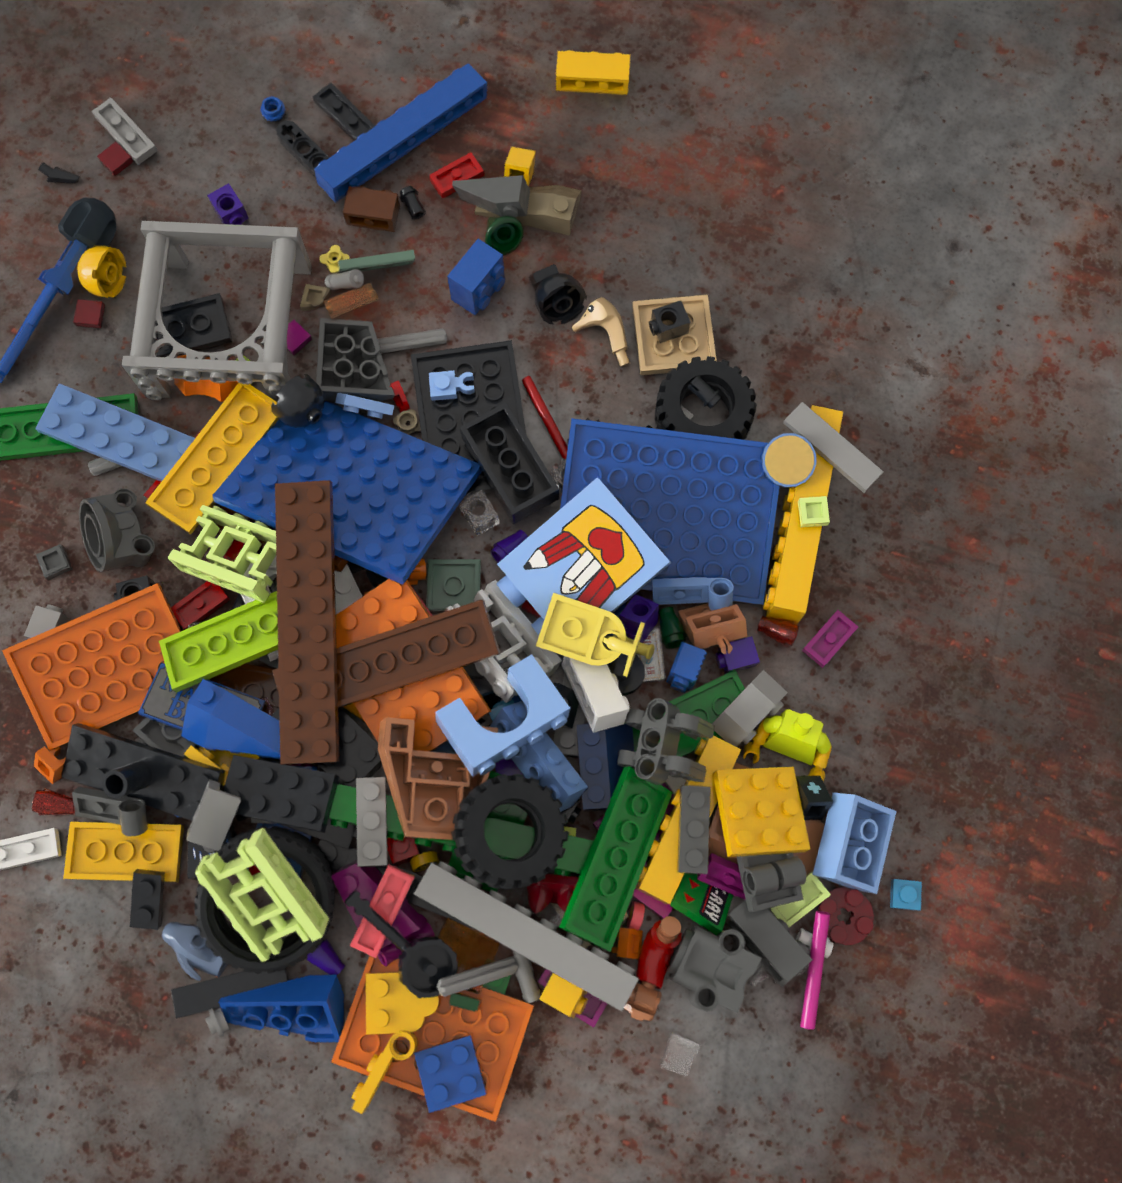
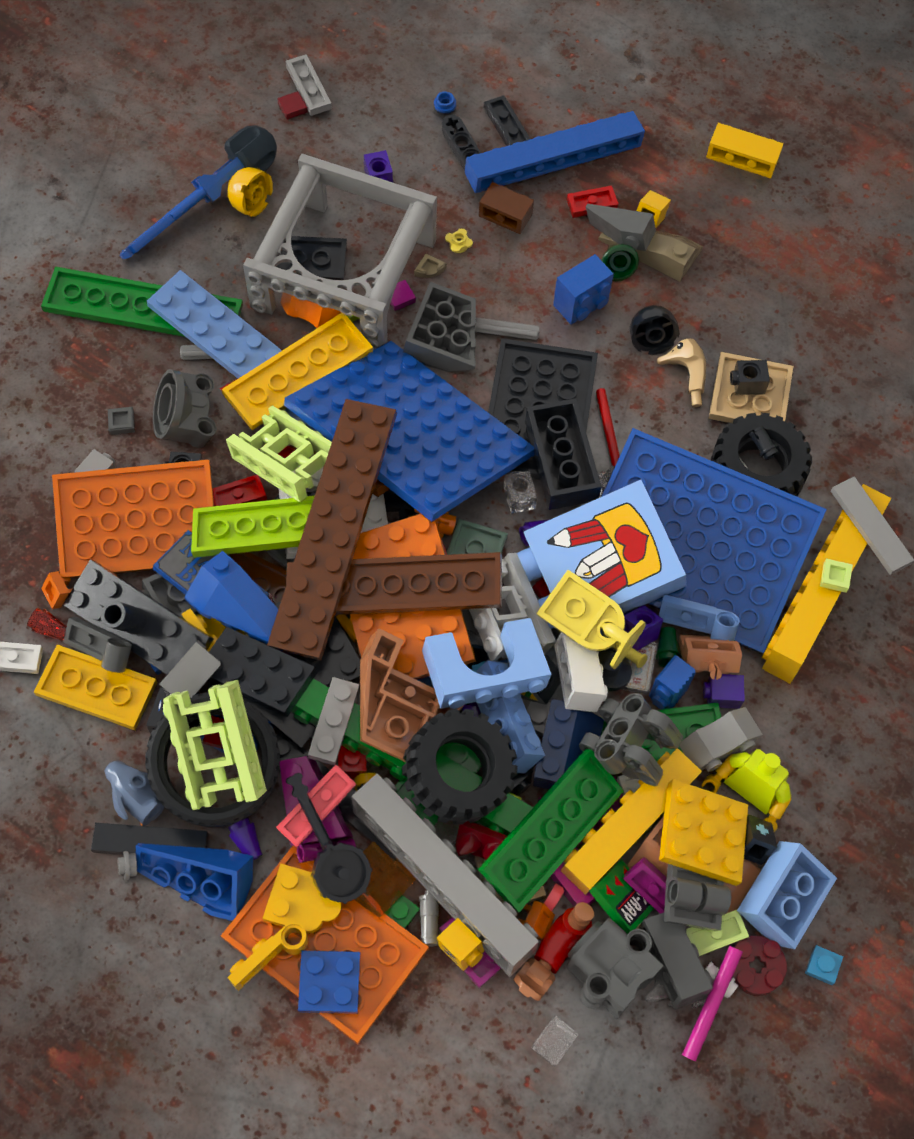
camera: 15 degrees right, 10 degrees down
black bar [38,162,81,183] -> none
dark red tile [73,299,105,328] -> none
black plate [130,869,165,930] -> none
black cylinder [271,374,325,428] -> none
clear orange slope [323,283,379,319] -> none
light grey piece [325,269,364,290] -> none
light blue plate [335,393,394,419] -> none
sand green tile [338,250,415,273] -> none
red tile [390,380,410,413] -> none
dark tan plate [393,409,421,435] -> none
black pin [399,186,426,220] -> none
light blue plate [429,371,475,401] -> none
light grey axle [437,957,518,997] -> none
dark green tile [449,993,481,1012] -> none
black tile [529,264,559,285] -> none
dark grey plate [677,785,710,874] -> none
clear red cone [757,616,799,646] -> none
pearl gold tile [762,433,816,487] -> none
magenta plate [802,610,858,668] -> none

